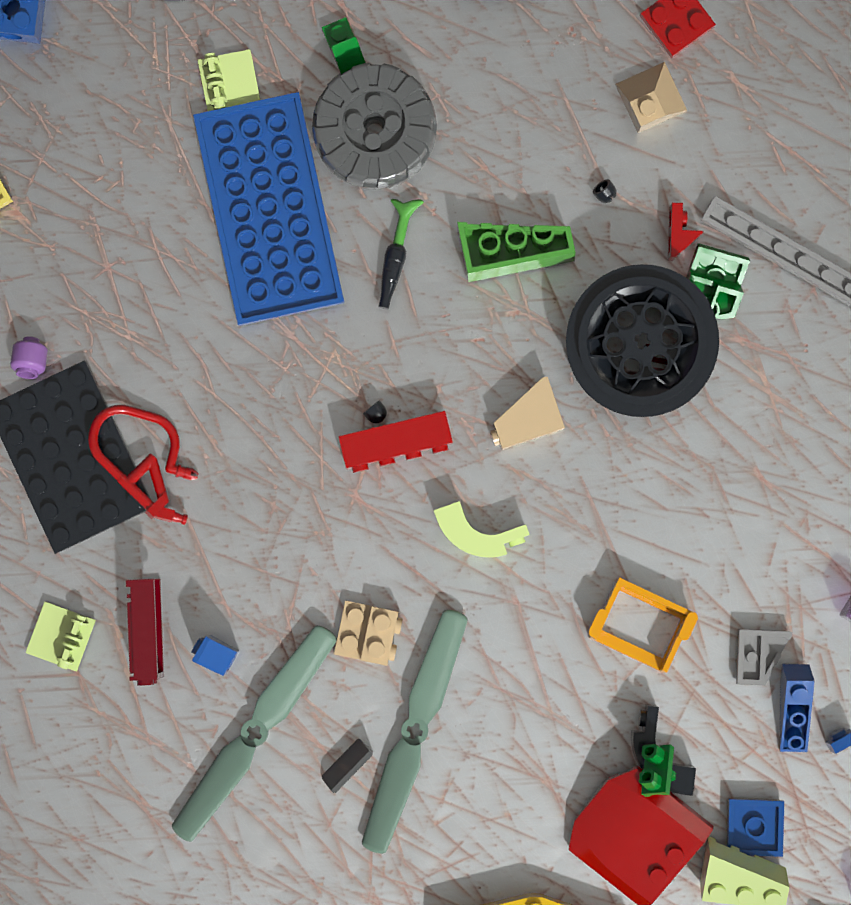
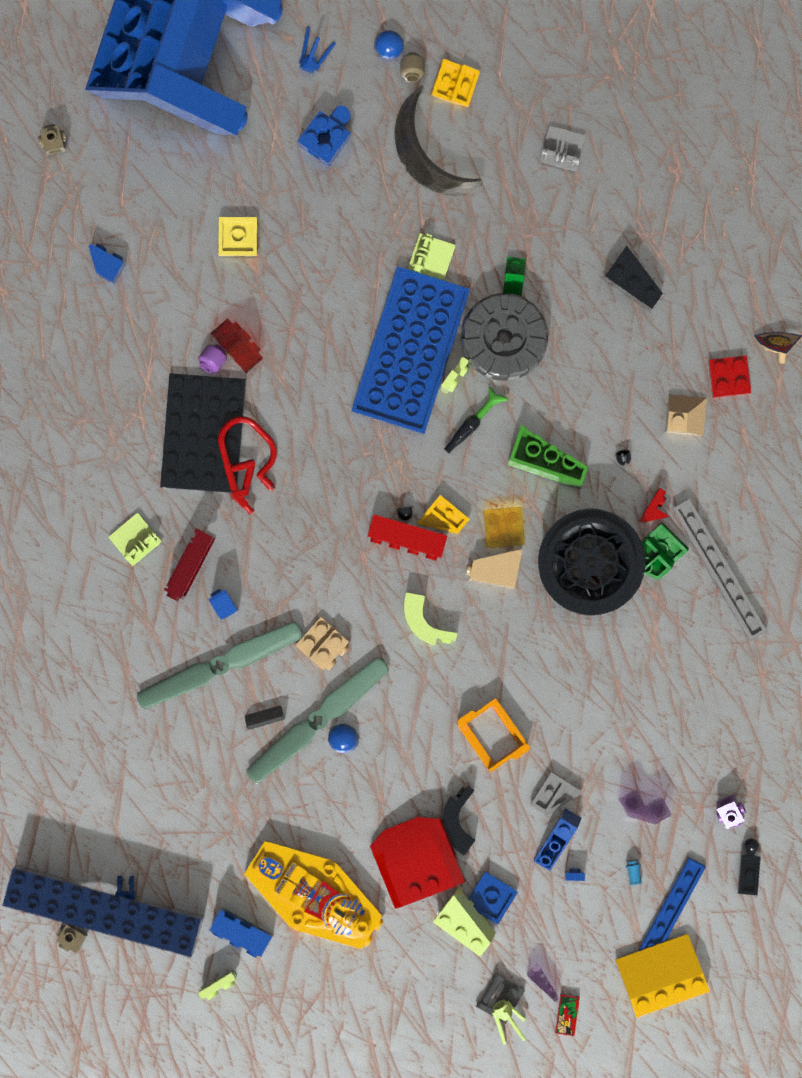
camera: 25 degrees right, 0 degrees up
green hips [639,744,676,797] -> none
none -> clear red brick [211,318,263,373]
none -> blue hair [328,724,359,754]
none -> yellow wing [417,495,470,534]
none -> yellowish green plate [440,357,470,394]
none -> clear yellow plate [483,506,525,548]

